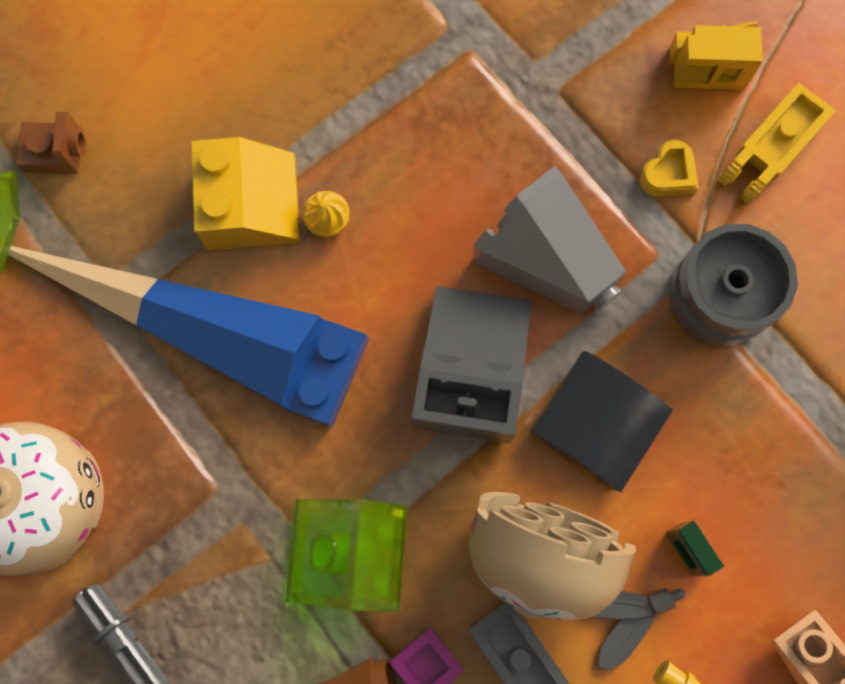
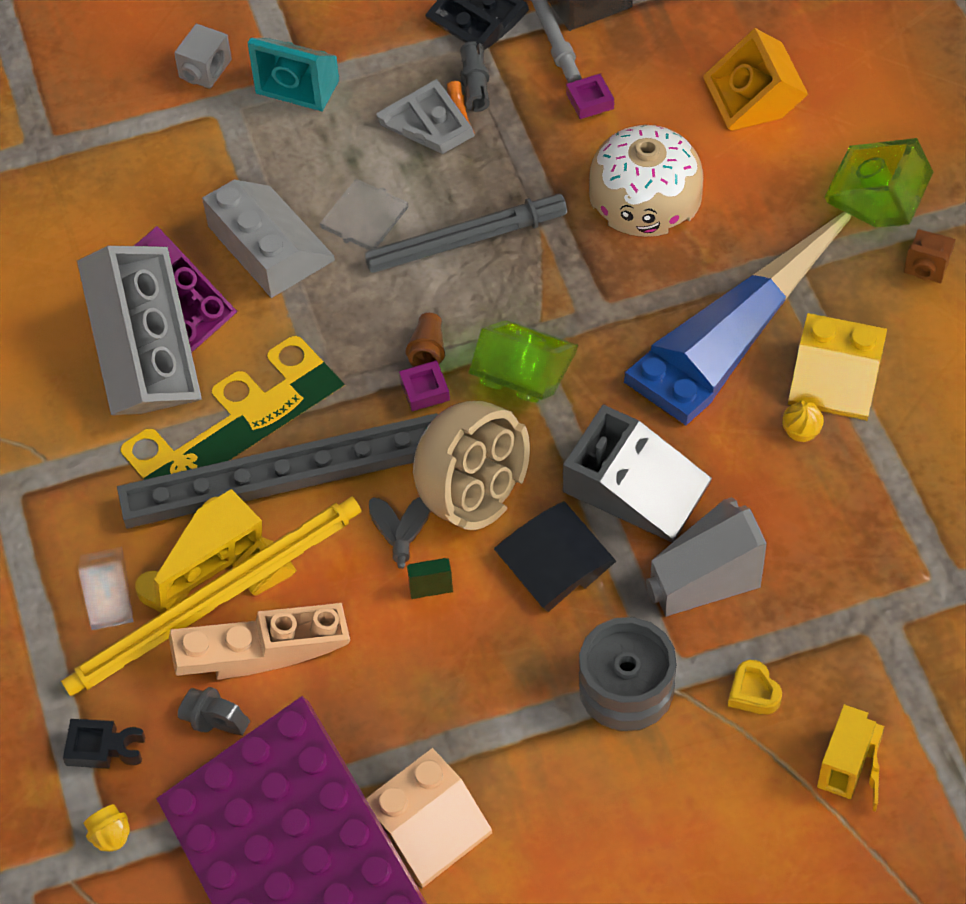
camera: 110 degrees right, 20 degrees down
yellow hinge [718,83,836,205] -> none

